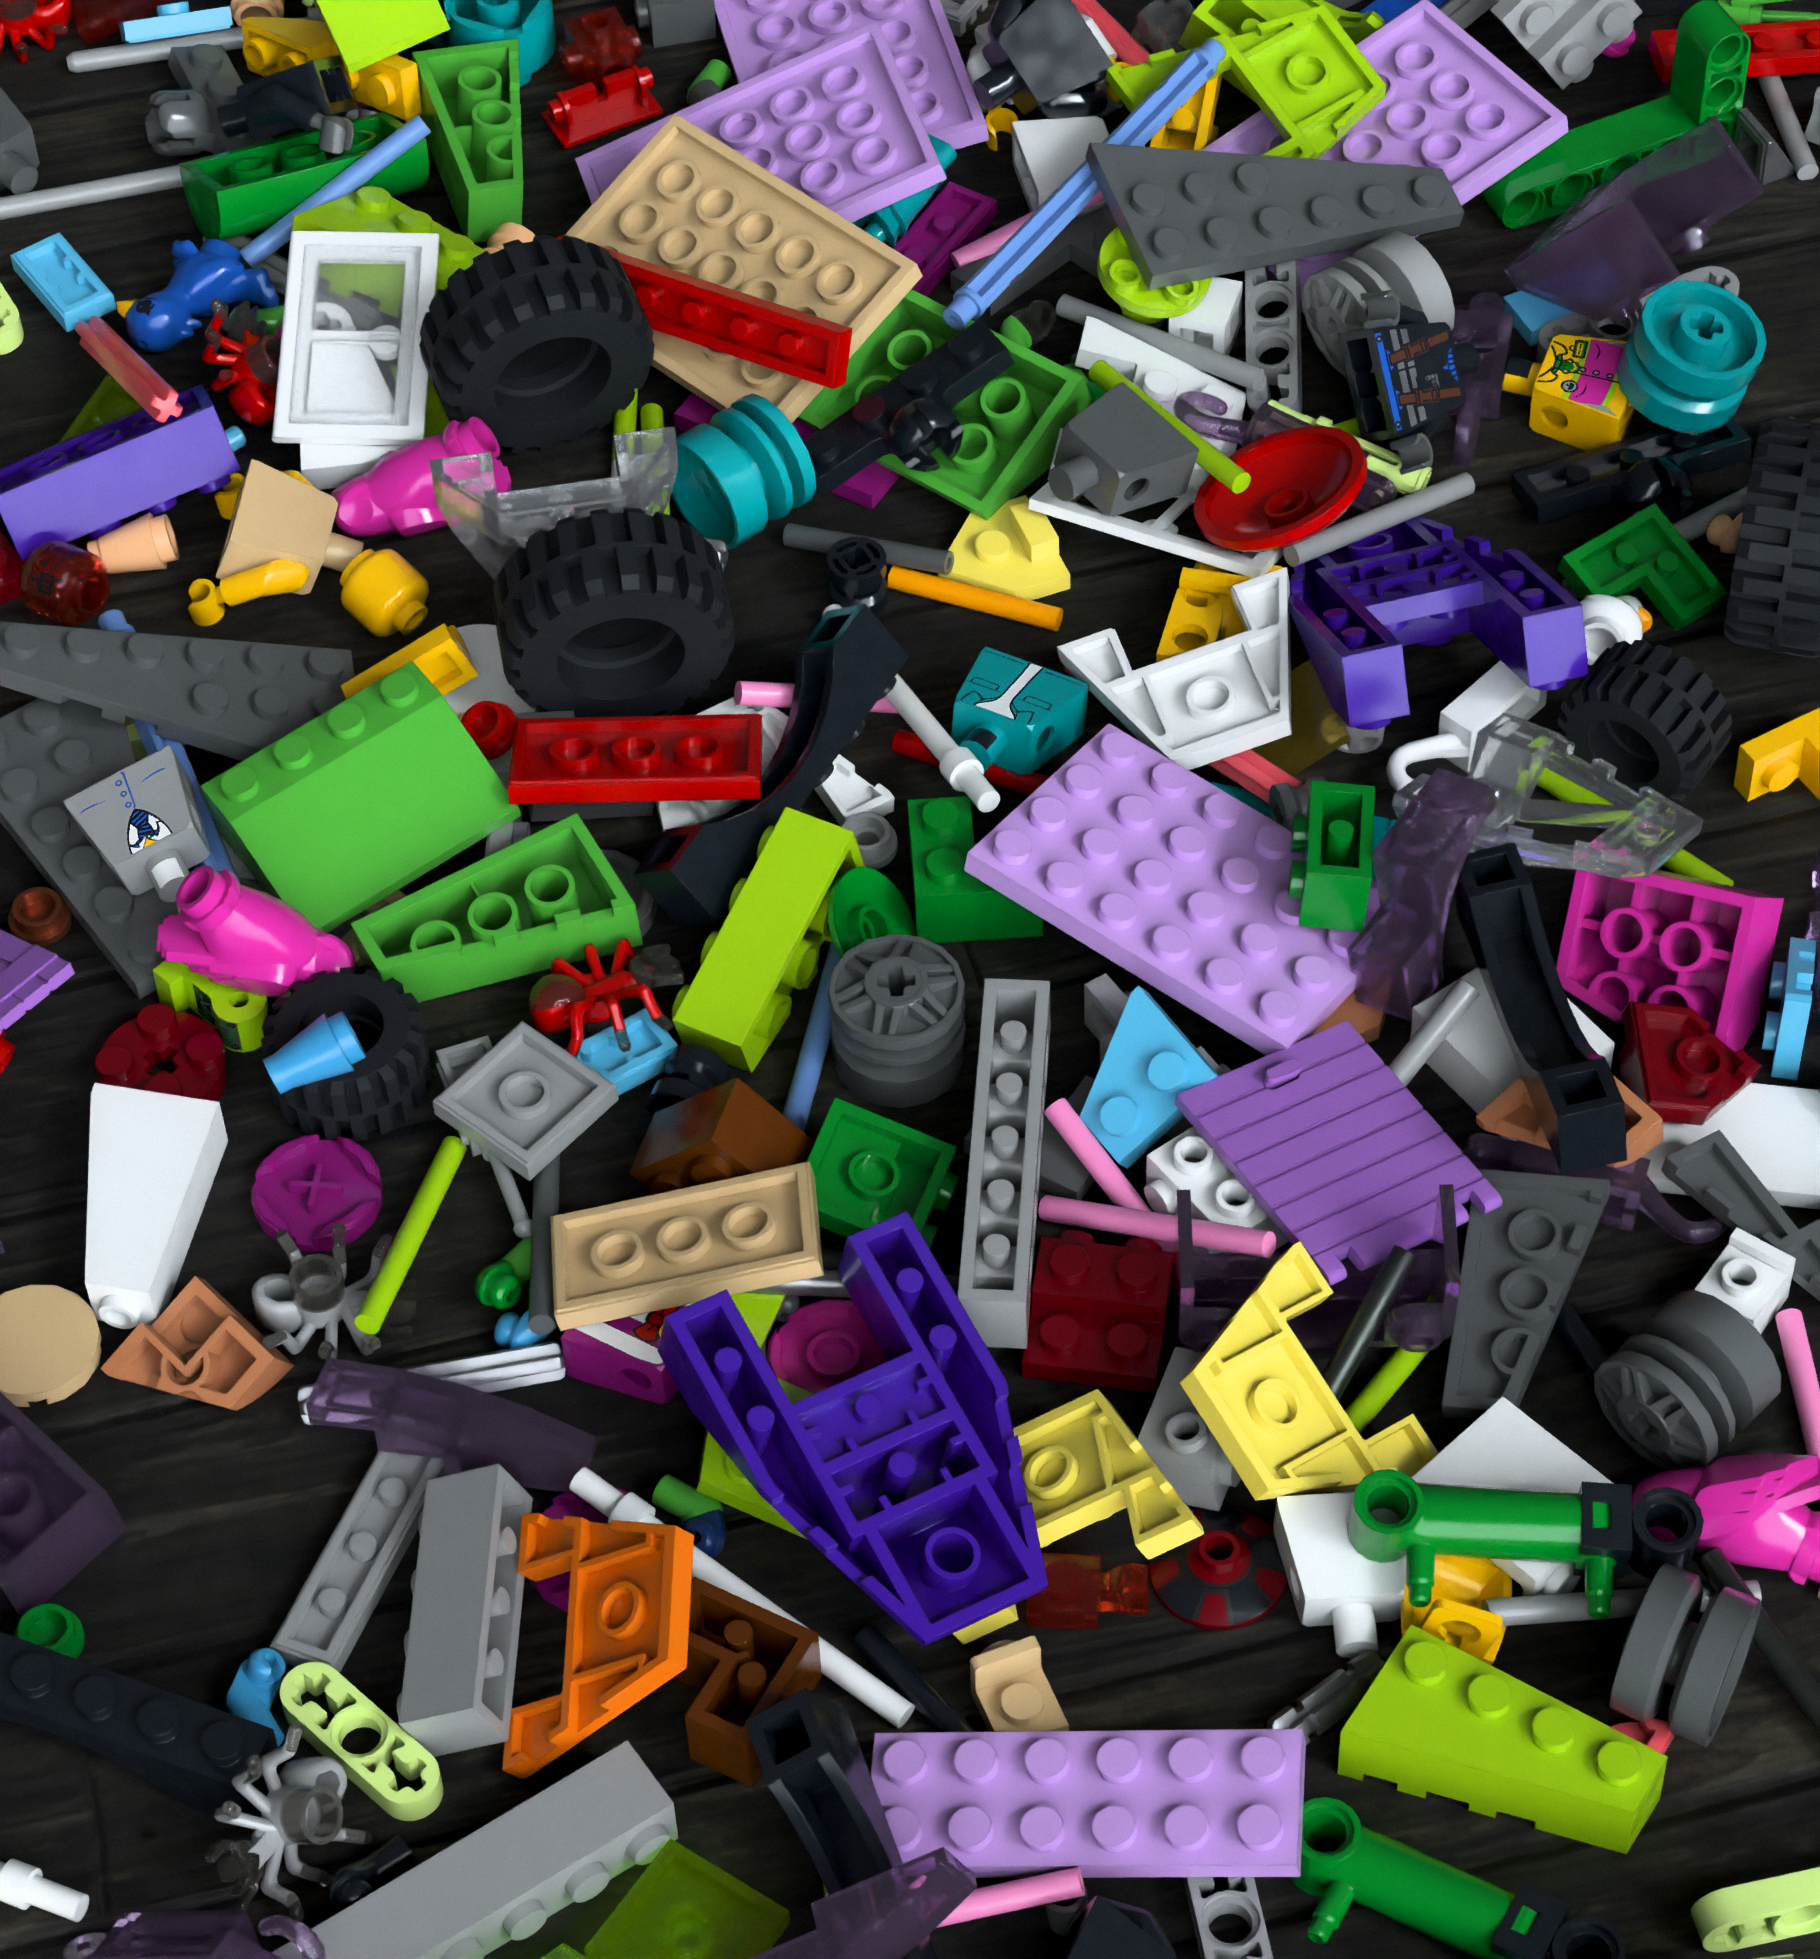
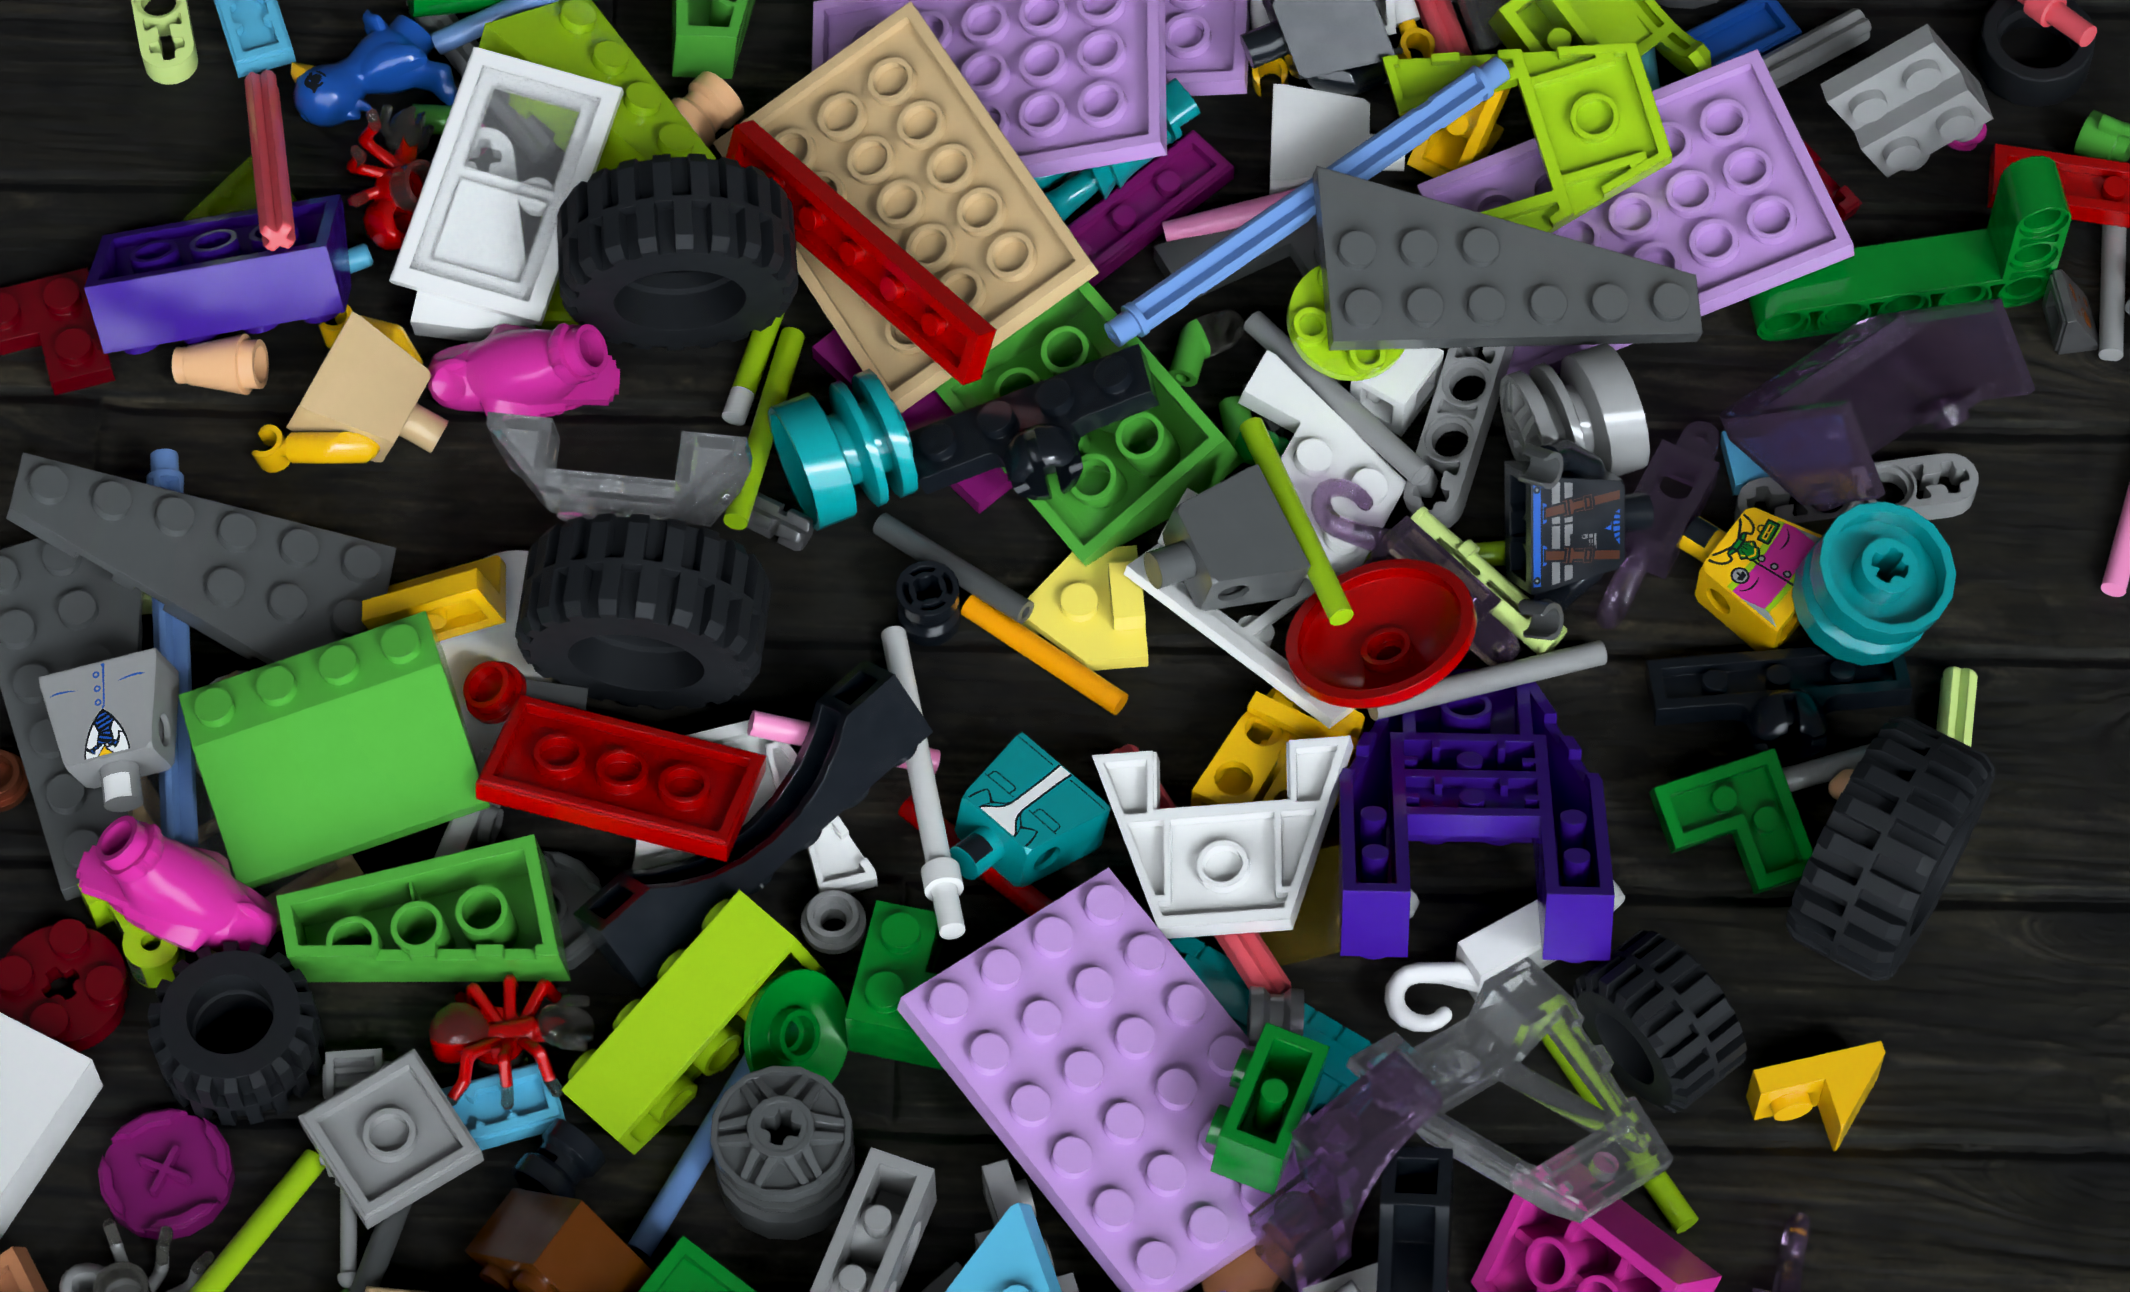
camera: 15 degrees right, 10 degrees up
clear red head [20,540,110,626] -> none
dark azure cone [263,1011,366,1094] -> none
yellow head [340,549,429,637] -> none
white animal [1580,594,1653,666] -> none

